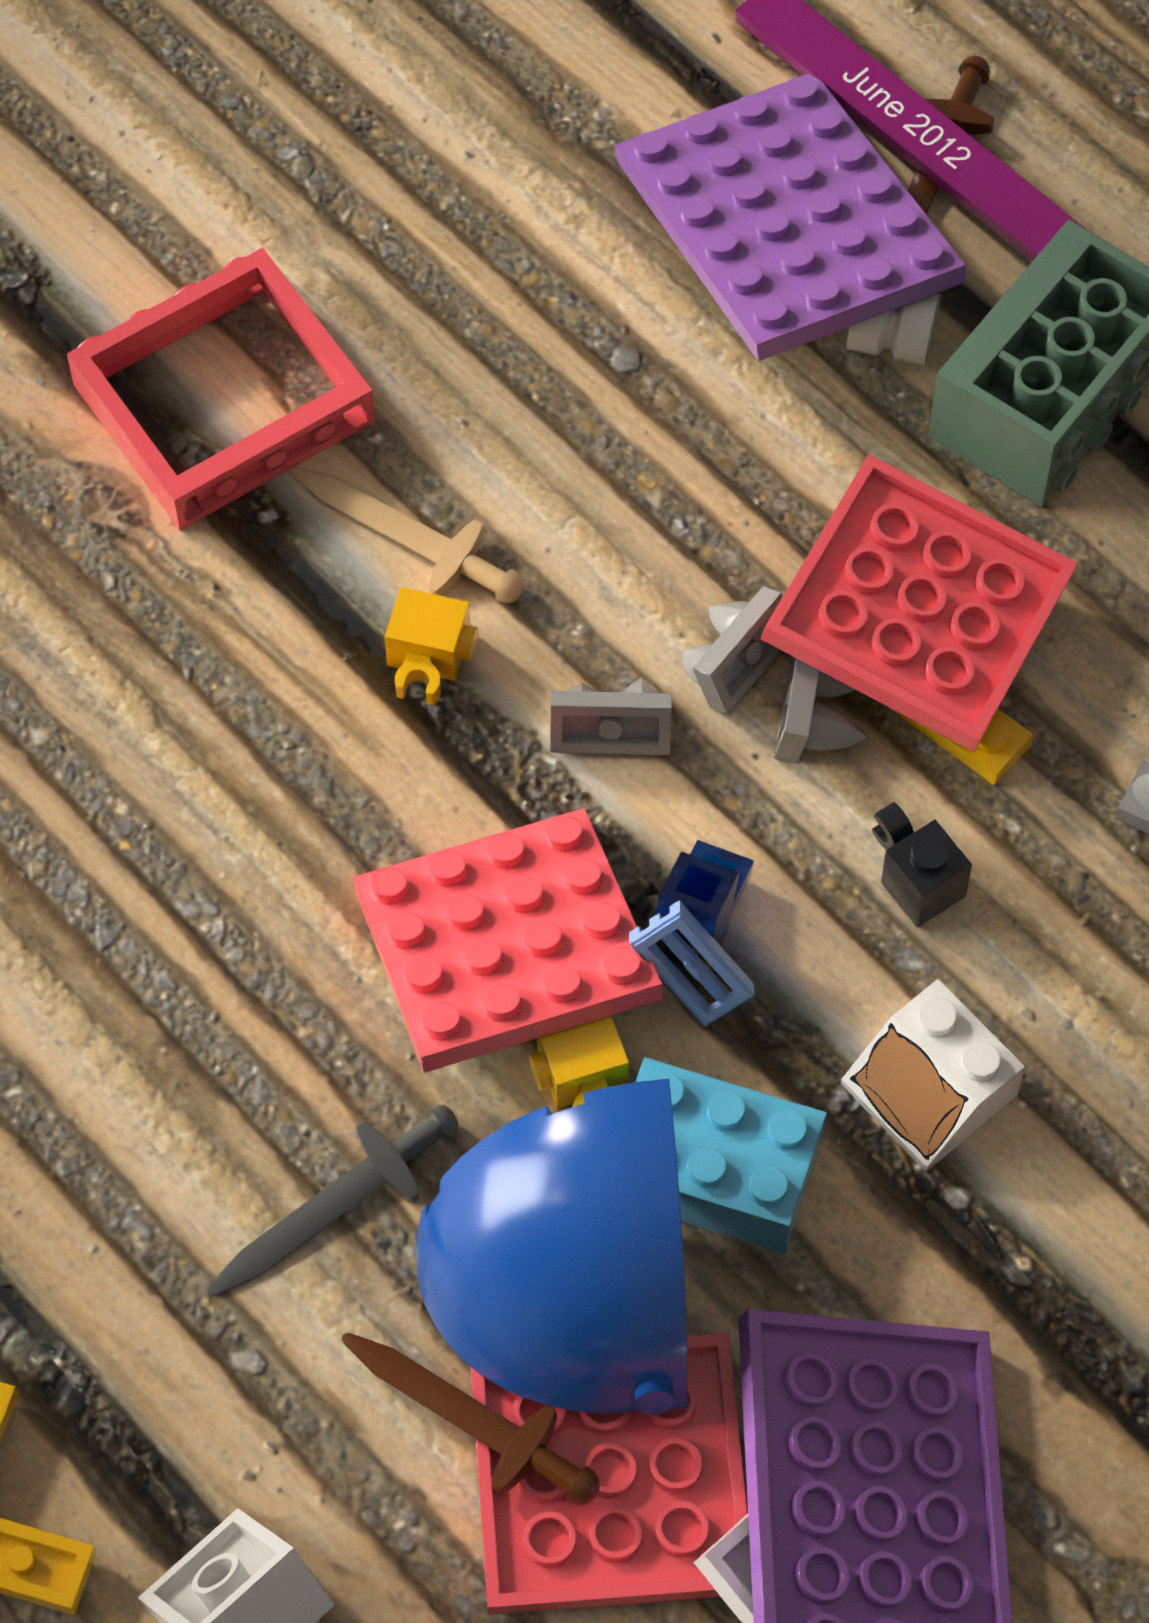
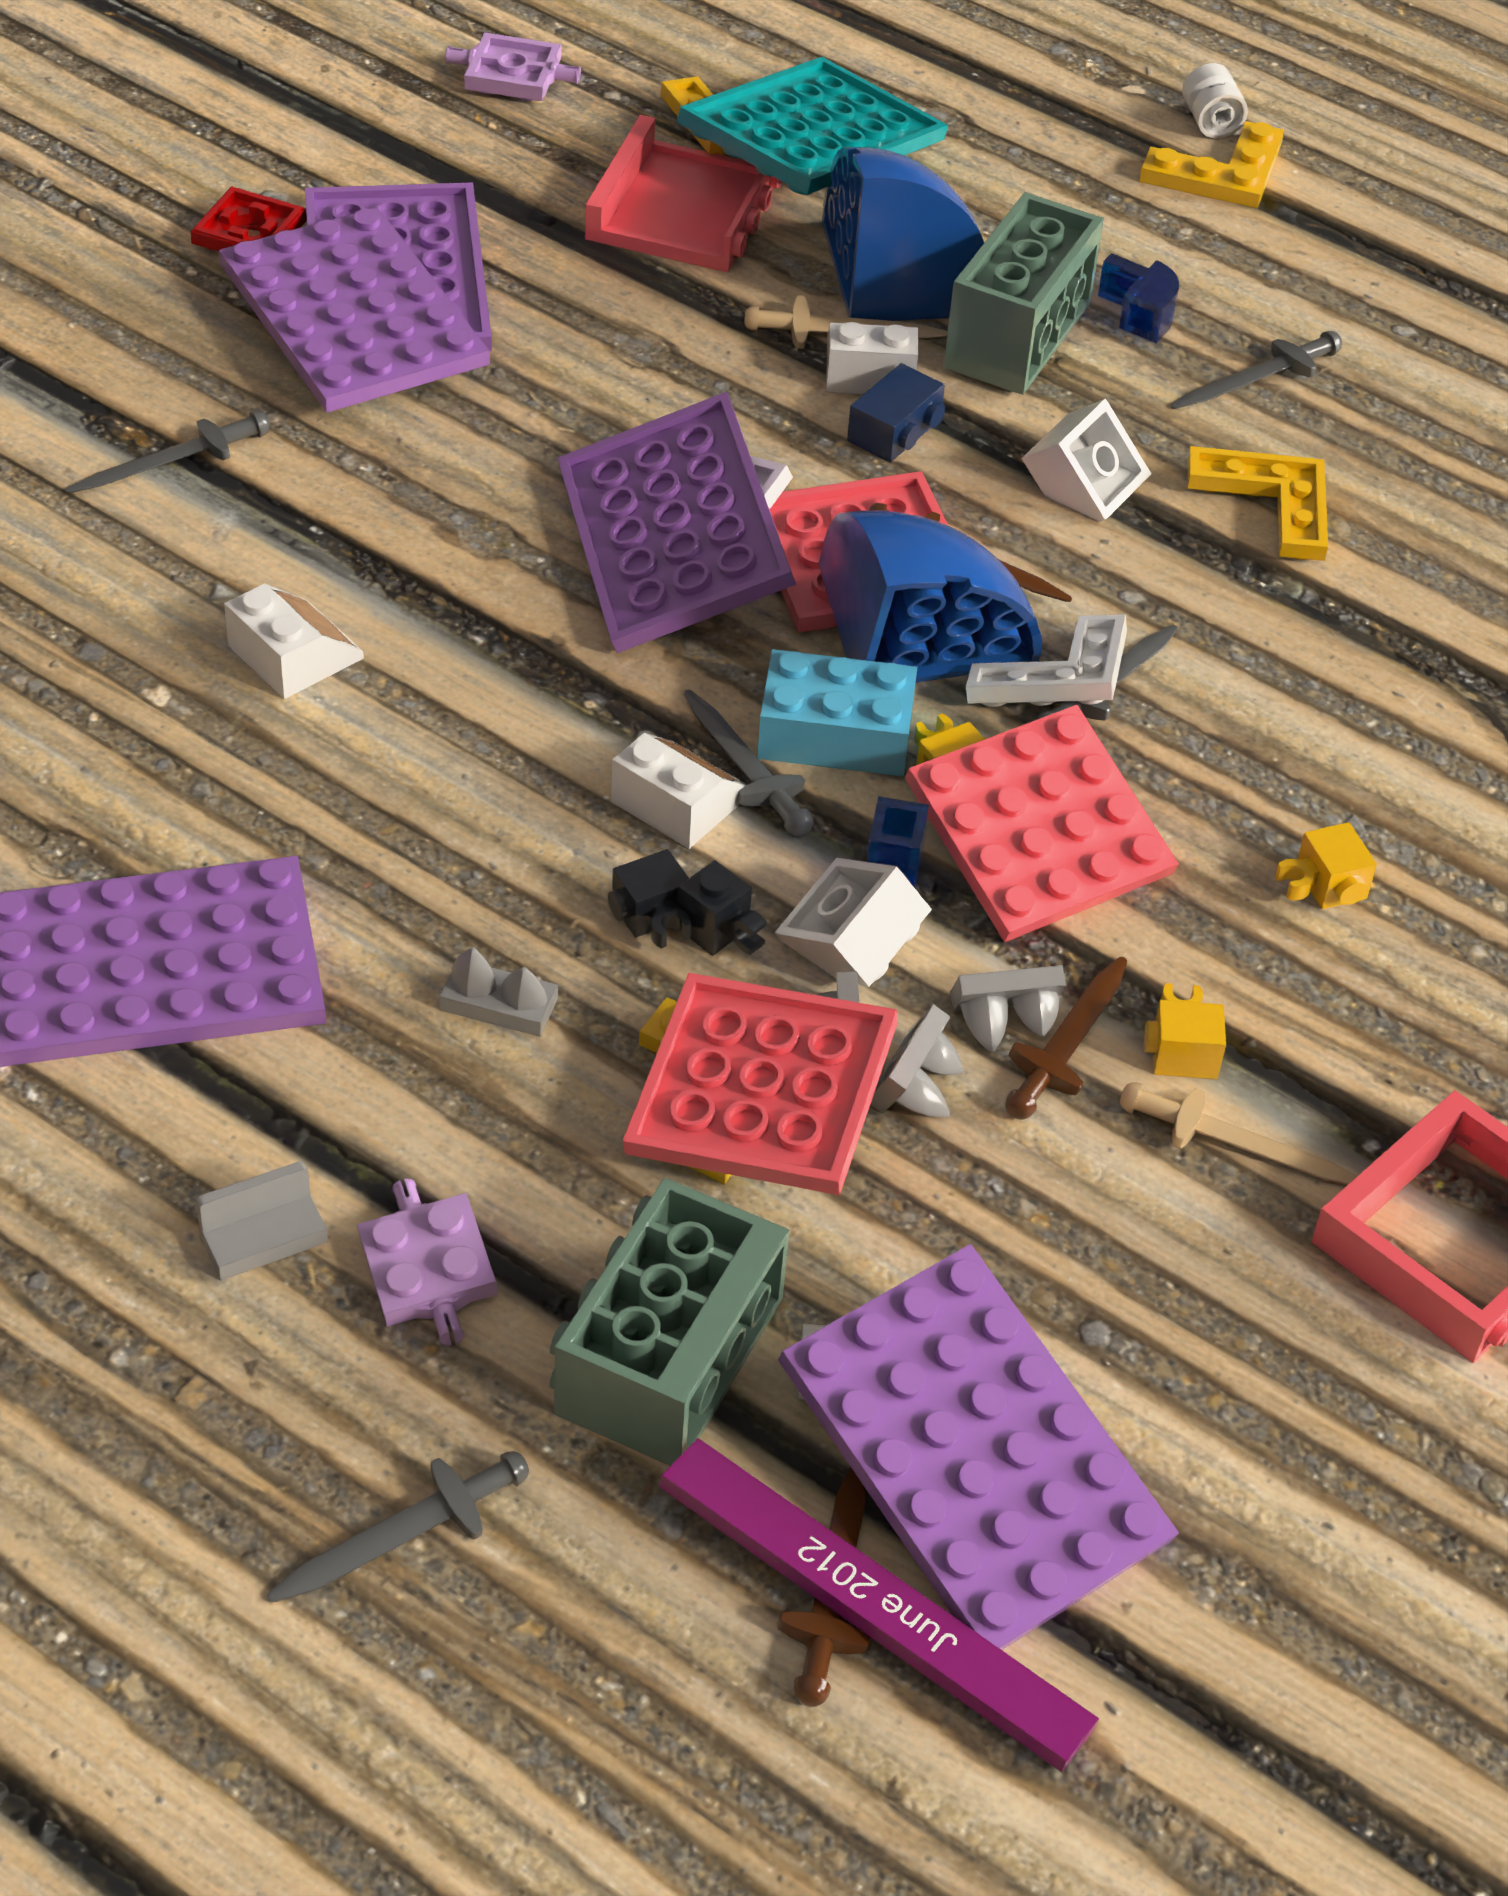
camera: 165 degrees right, 15 degrees down
light blue tile [629,900,755,1027] -> none
none -> black brick [608,849,691,949]
none -> dark grey sword [684,689,813,836]
none -> white slope [774,858,932,987]
none -> white plate [966,614,1127,707]
none -> reddish brown sword [1005,957,1127,1120]
none -> yellow brick [1274,822,1377,909]

